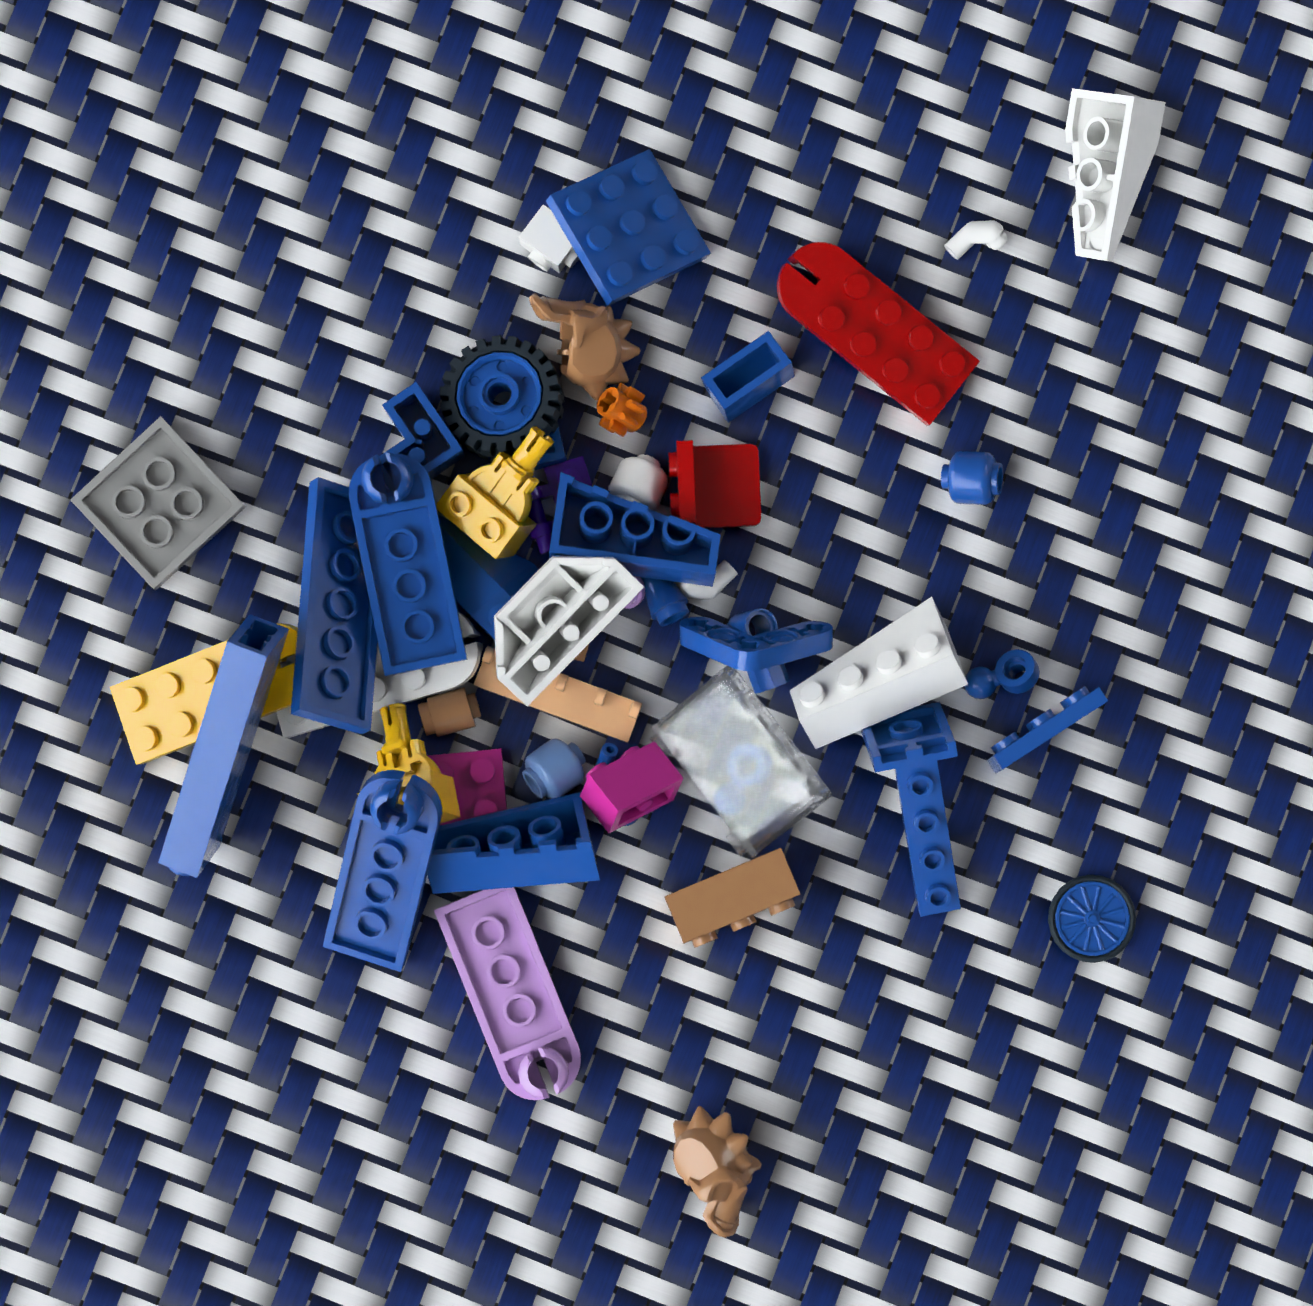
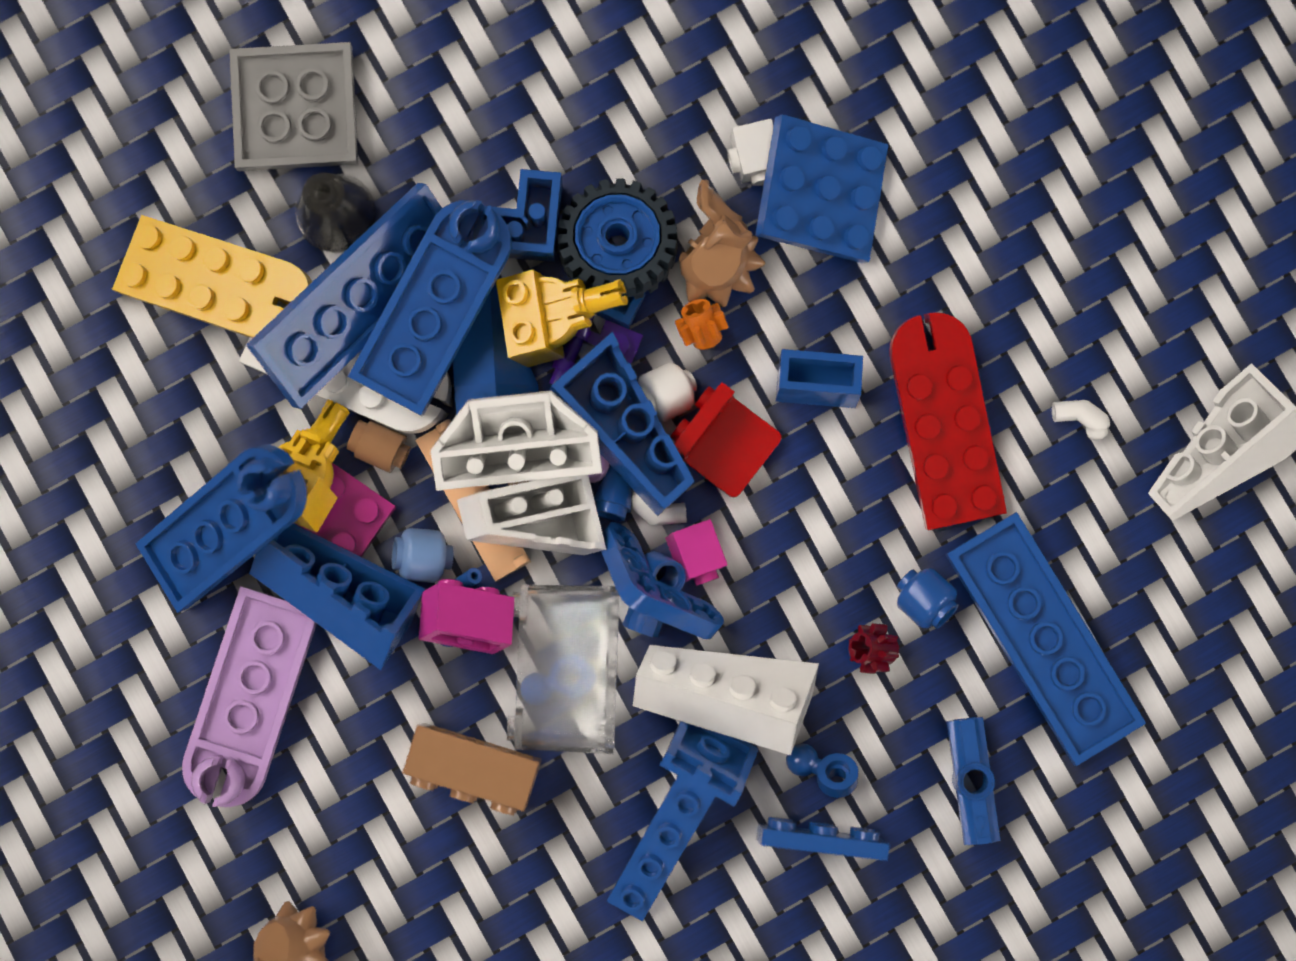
camera: 30 degrees right, 0 degrees up
brick [158,614,289,878] -> none
none -> clear smoke cone [295,173,377,253]
none -> white wedge [457,475,606,555]
none -> dark pink brick [665,519,728,586]
none -> dark red gear [849,623,899,674]
none -> blue plate [945,512,1146,766]
none -> blue piece [946,717,1000,845]

